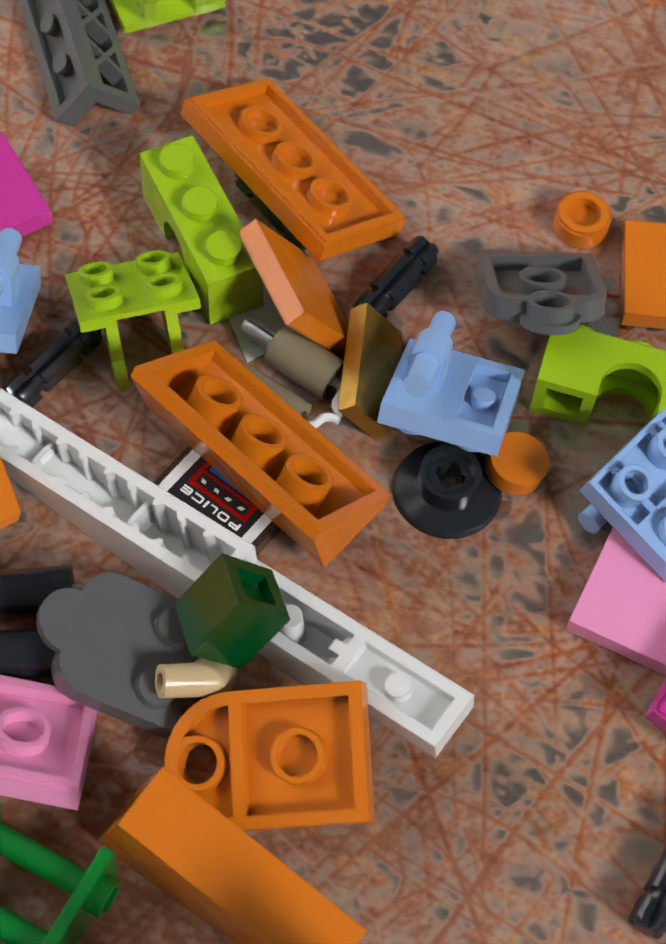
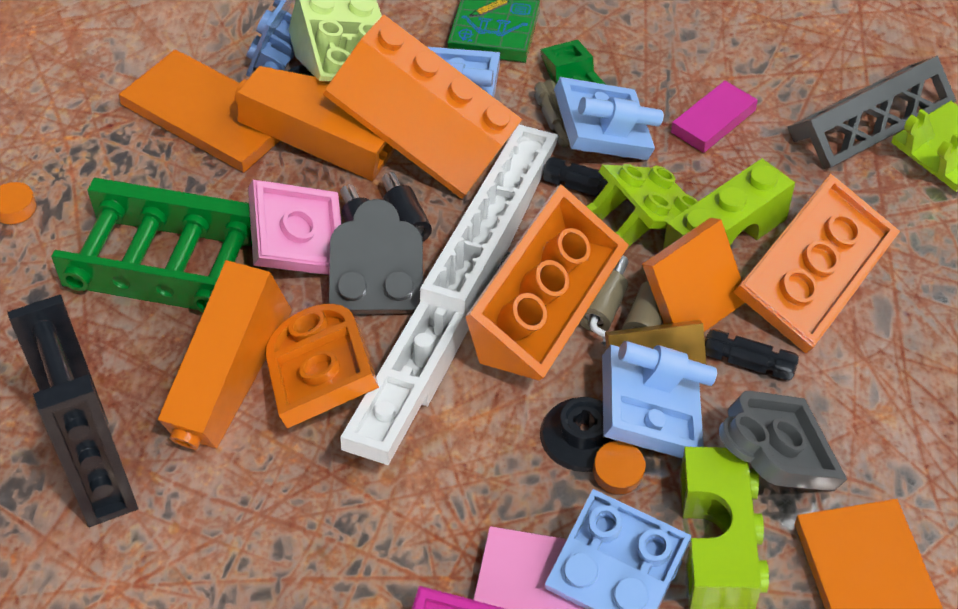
camera: 80 degrees right, 10 degrees down
tan arm [155,658,238,699] -> none
dark green panel [175,553,291,668] -> none
orange tile [553,191,612,249] -> none

